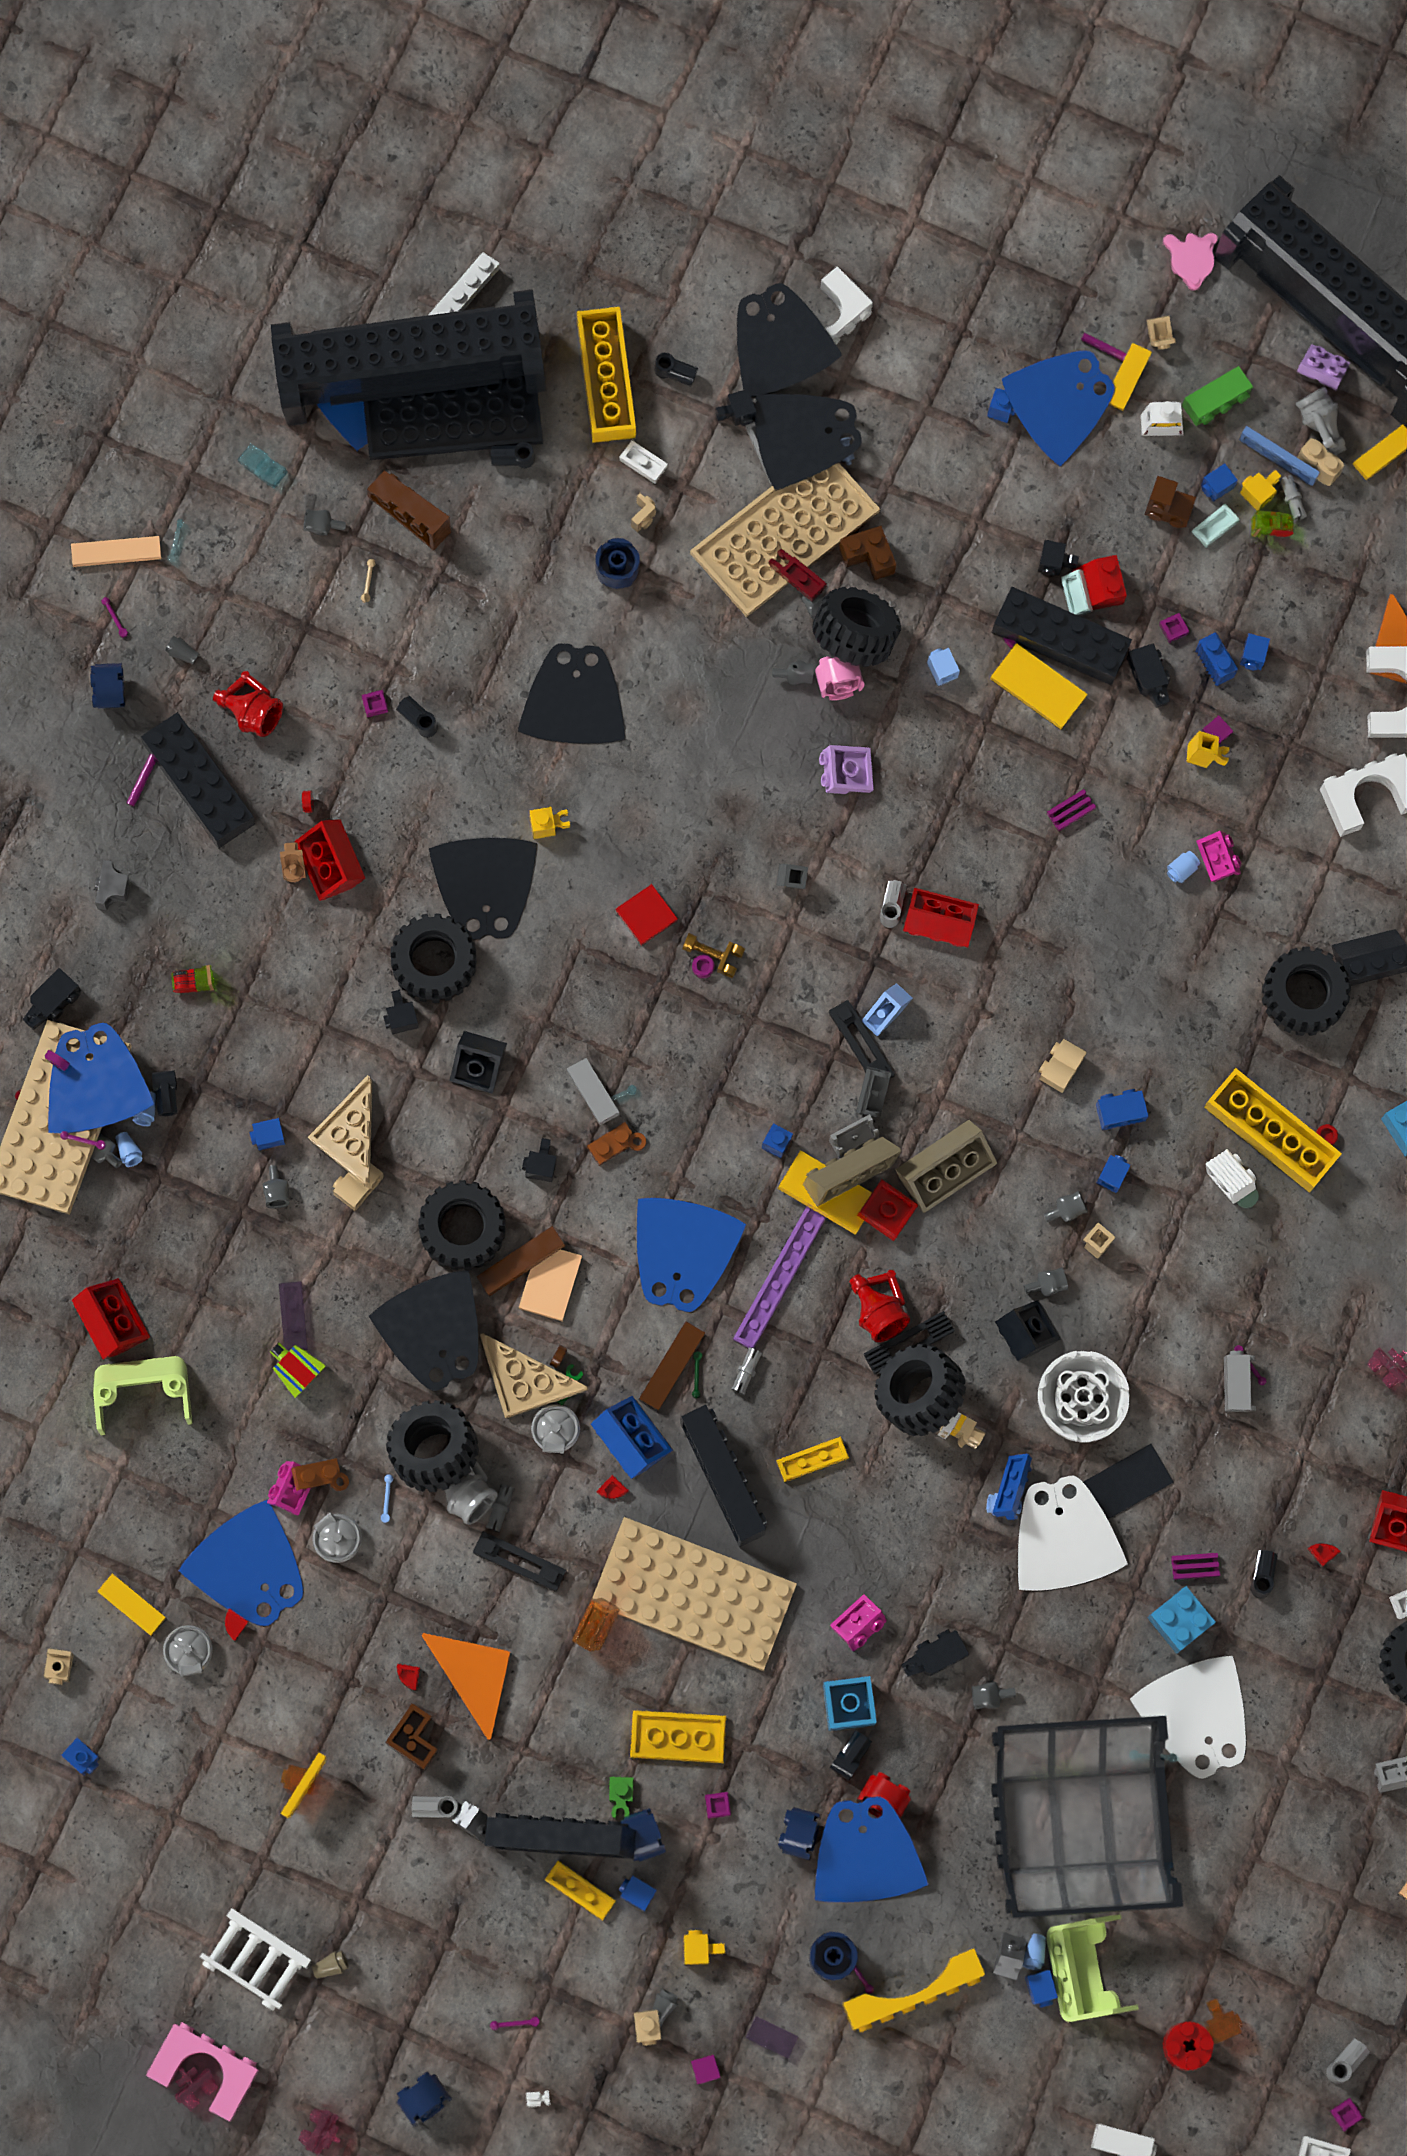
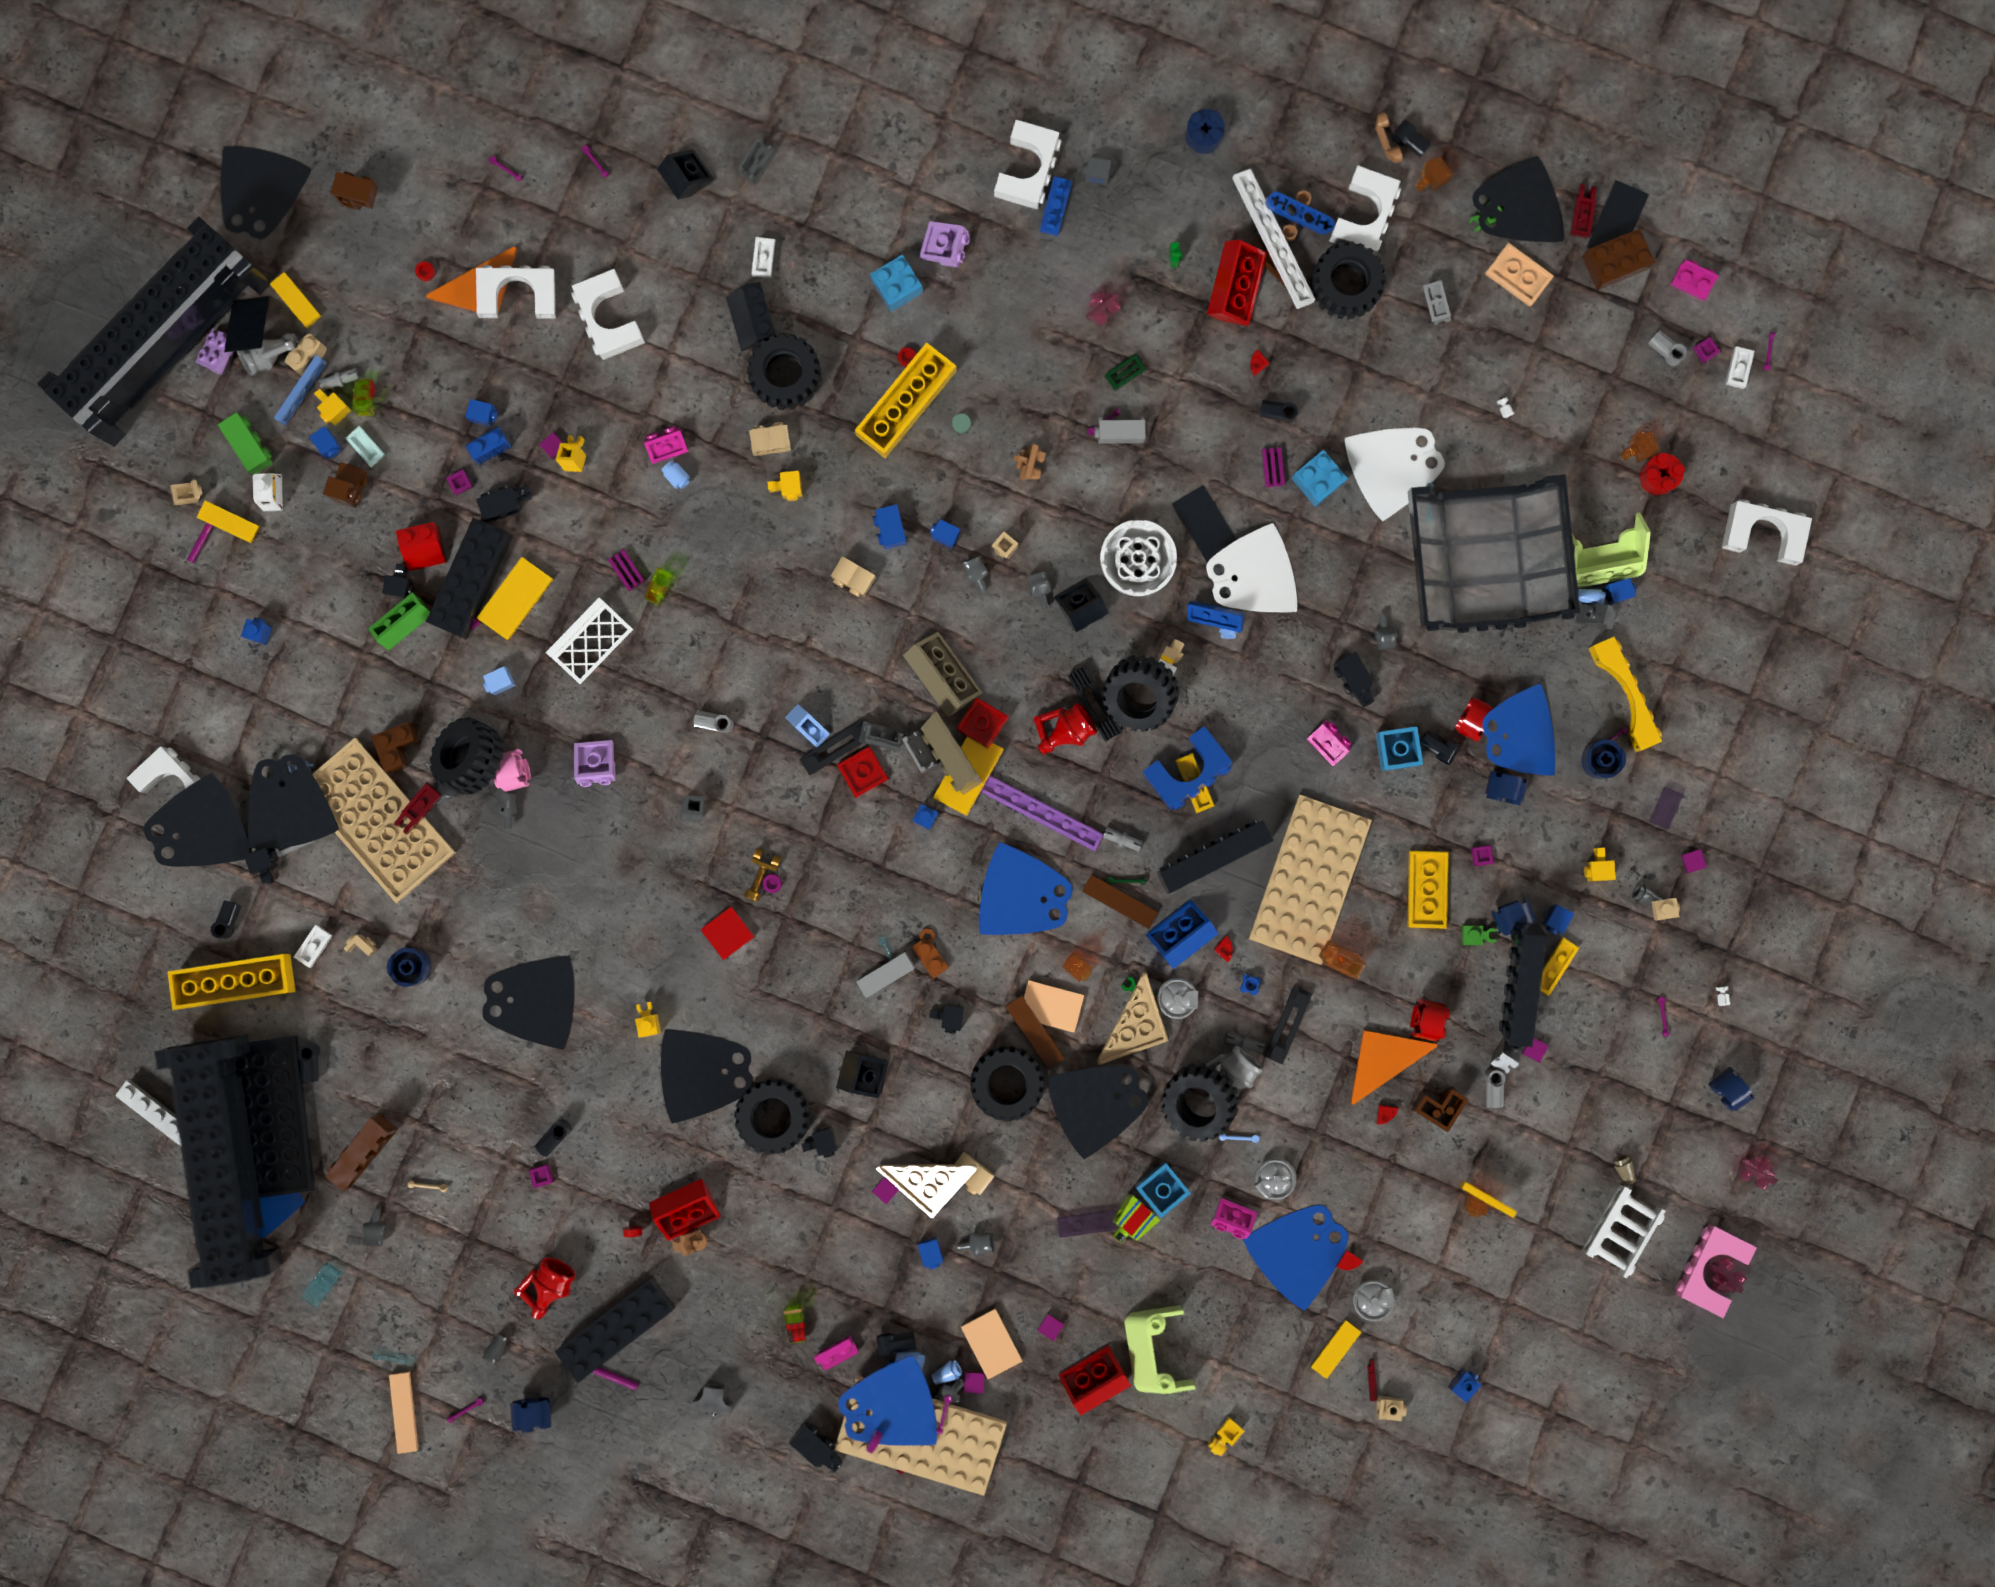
camera: 85 degrees left, 10 degrees up
dark orange hinge [291,1458,349,1491] -> none
reddish brown tile [549,1345,567,1368] -> none
red slope [903,888,979,948] -> none
blue piece [1002,351,1115,466] -> none
light aqua tile [1061,569,1093,616] -> none
bright pink tile [1163,233,1217,290] -> none
white brick [1206,1149,1256,1204] -> none
none -> black piece [224,297,269,353]
none -> bright green brick [368,592,430,651]
none -> white fence [546,598,633,684]
none -> clear neon green leg [644,567,676,606]
none -> tan brick [749,423,791,456]
none -> yellow brick [767,471,802,501]
none -> dark pink bracket [814,1335,859,1371]
none -> red tile [837,746,889,798]
none -> magenta tile [872,1177,899,1204]
none -> light nougat tile [961,1308,1022,1379]
none -> magenta tile [964,1371,985,1394]
none -> medium nougat hips [1012,444,1046,481]
none -> magenta tile [1037,1313,1064,1341]
none -> clear orange brick [1062,952,1092,982]
none -> dark green tile [1104,354,1146,391]
none -> dark azure brick [1134,1161,1191,1218]
none -> blue arch [1143,726,1232,811]
none -> yellow plate [1208,1417,1244,1456]
none -> blue plate [1240,974,1261,995]
none -> dark red wheel [1367,1359,1377,1401]
none -> red brick [1410,998,1450,1041]
none -> white piece [1497,397,1514,418]
none -> magenta tile [1521,1038,1548,1063]

